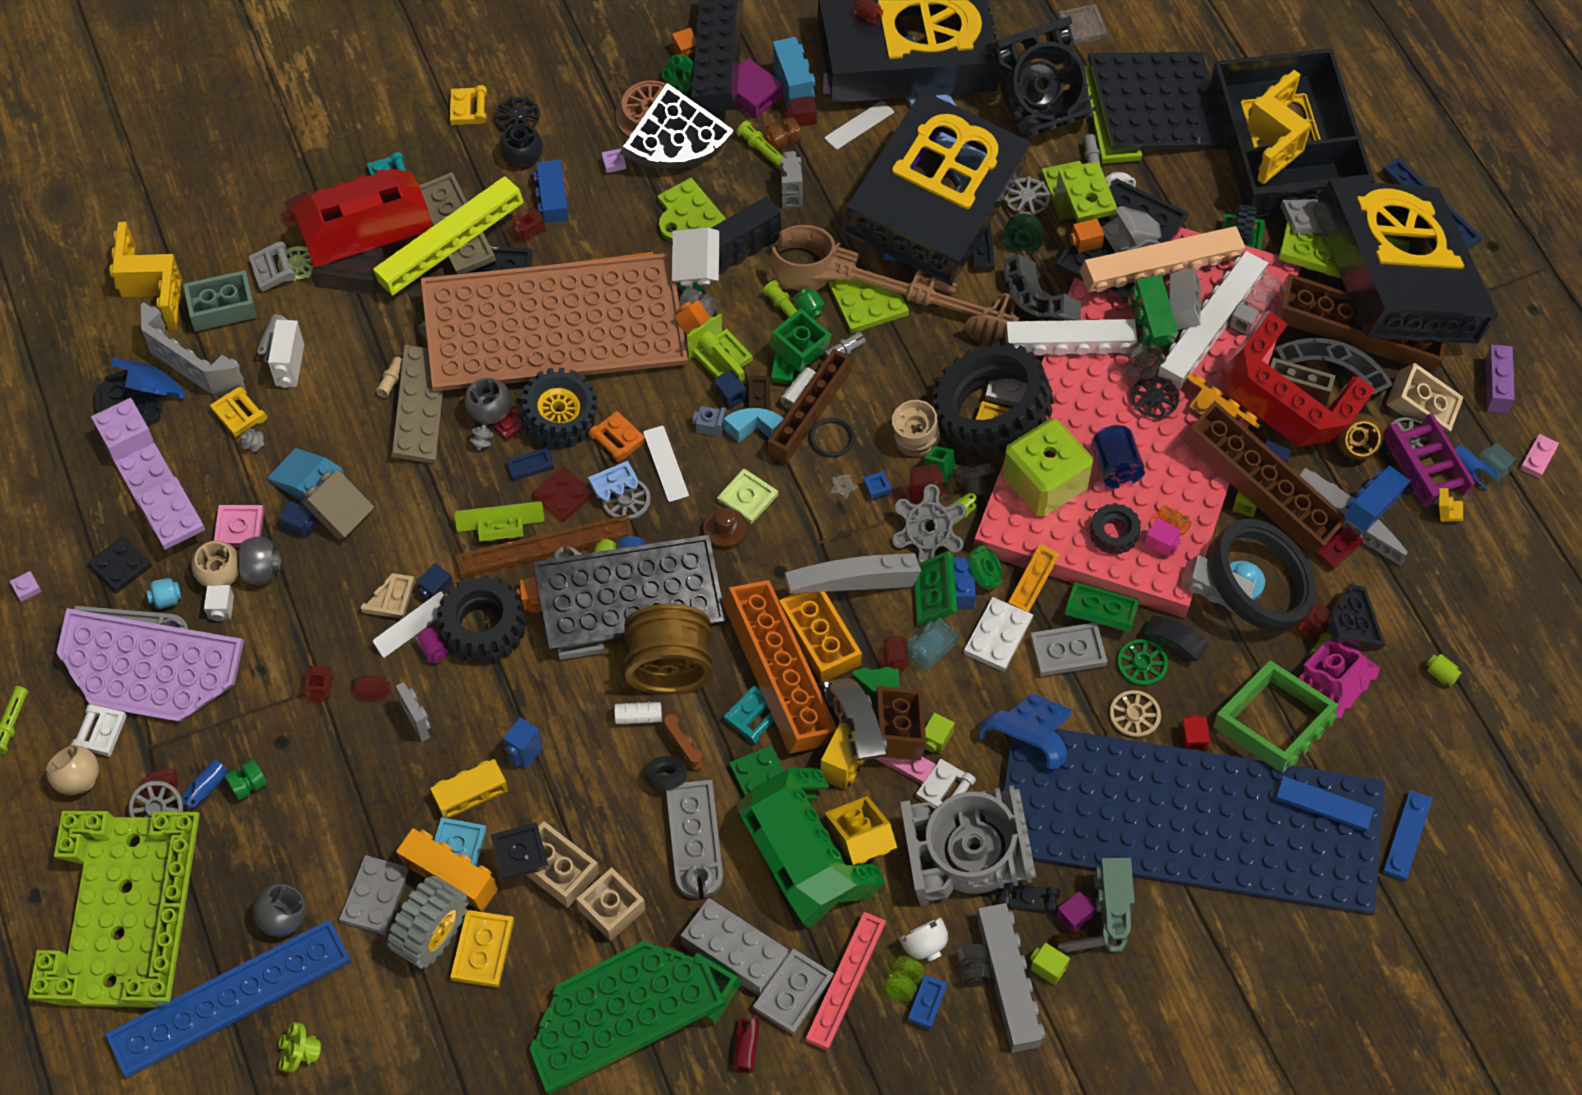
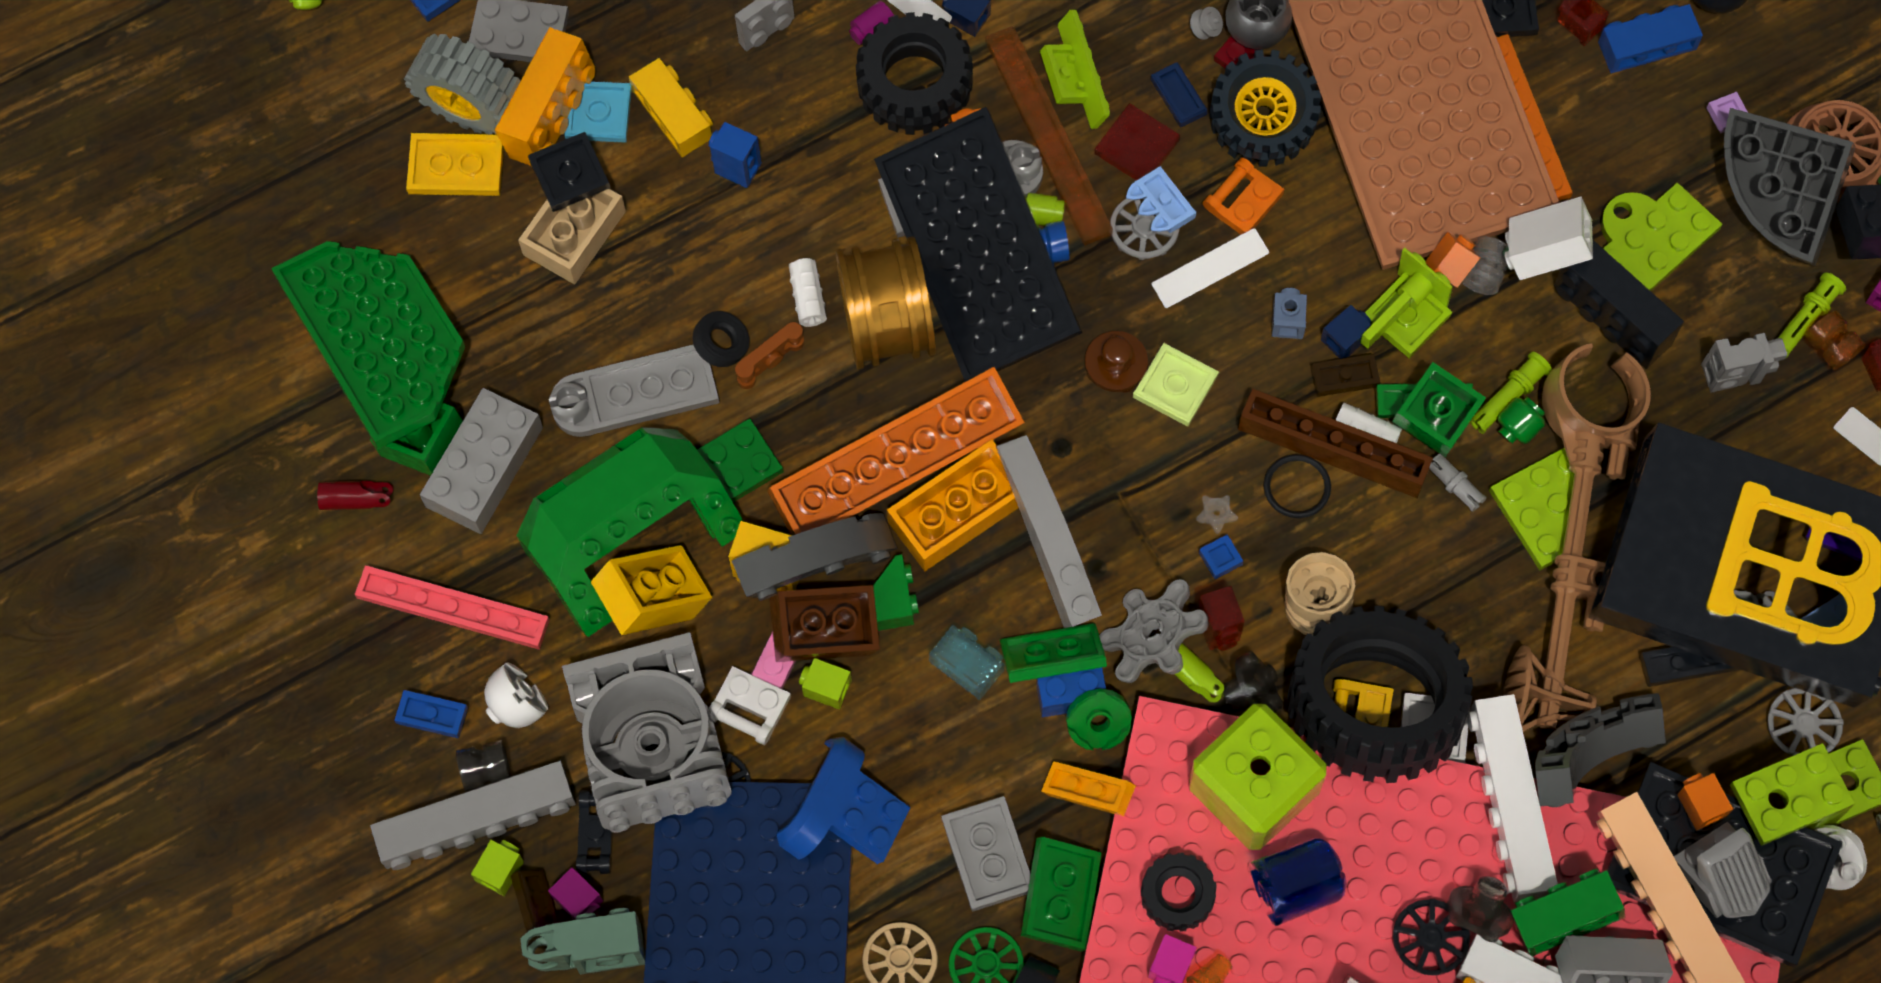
camera: 85 degrees right, 10 degrees up
tan brick [576,868,646,942] -> none
medium azure brick [724,408,784,442] -> none
teal plate [724,685,774,745] -> none
light grey plate [753,948,834,1035] -> none
clear neon green wheel [883,955,926,1002] -> none
clear red brick [884,636,909,672] -> none
green brick [924,446,955,483] -> none
white plate [964,597,1033,672] -> none
clear green cylinder [1003,213,1044,255] -> none

